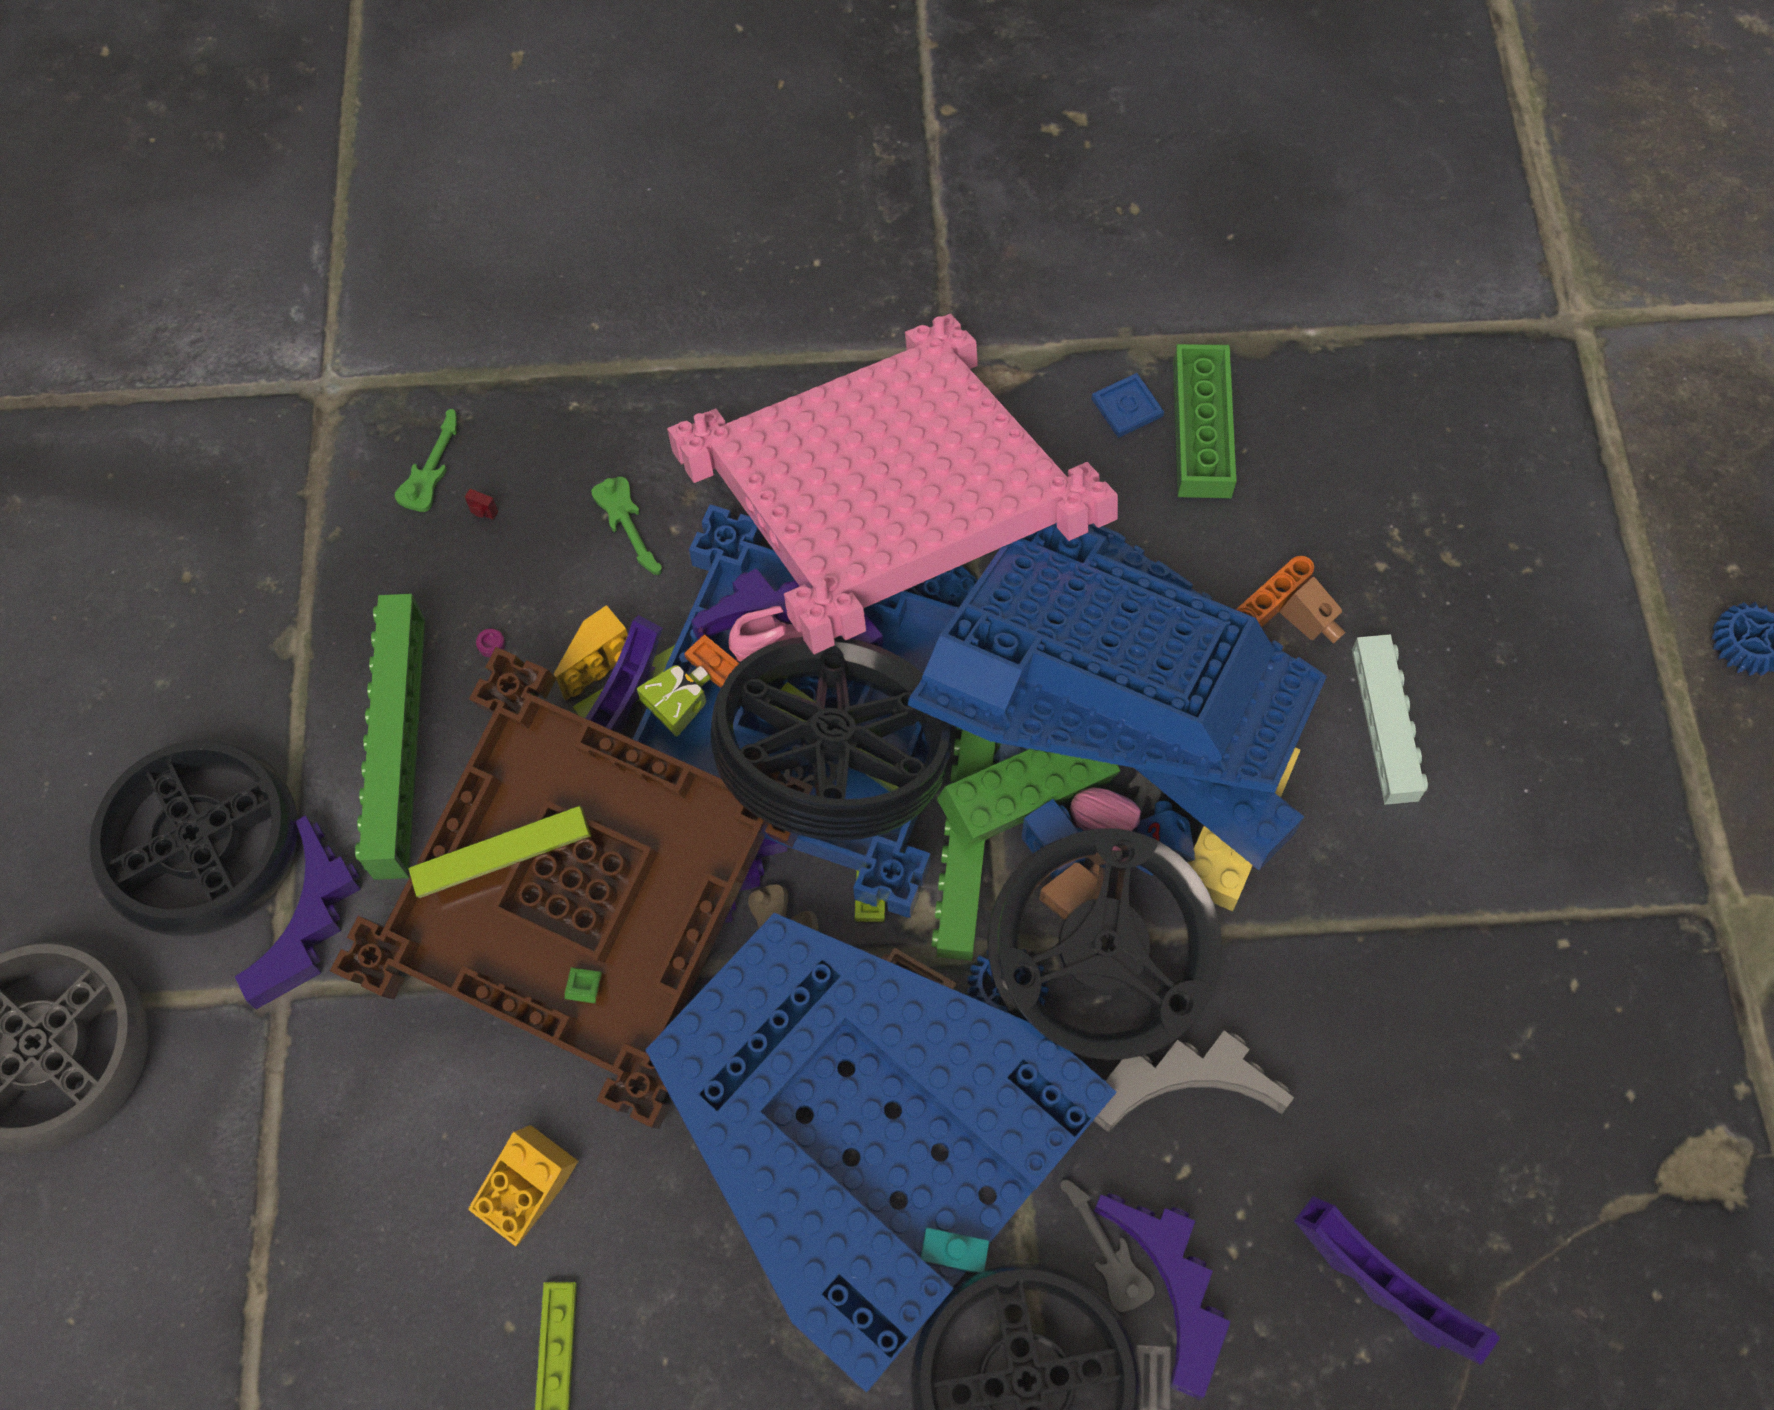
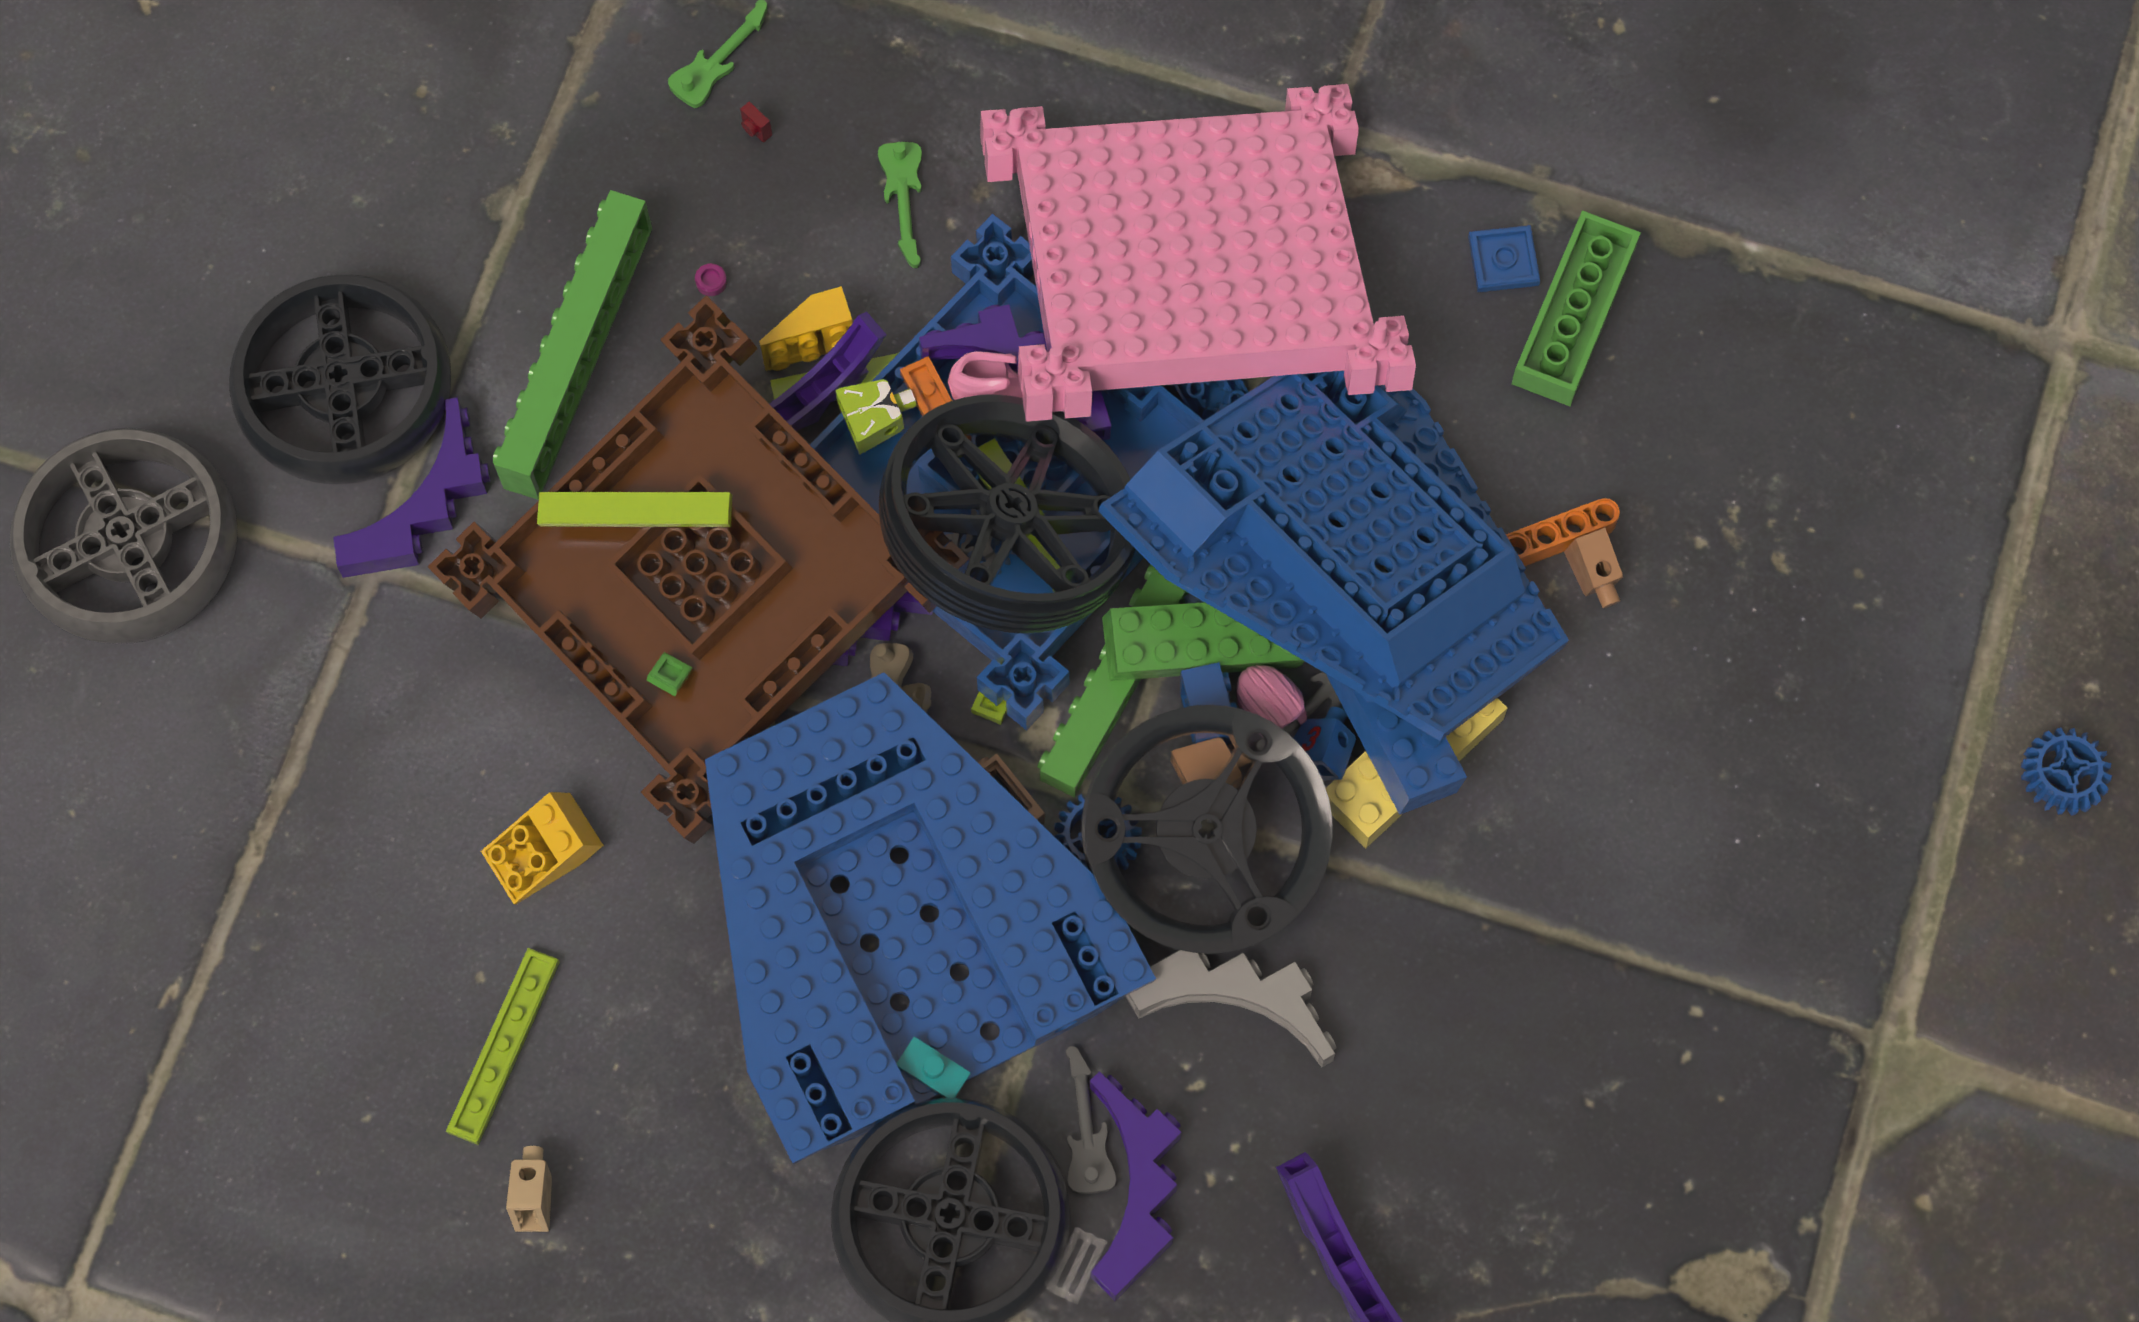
camera: 20 degrees right, 5 degrees up
light aqua brick [1352,634,1428,805] -> none

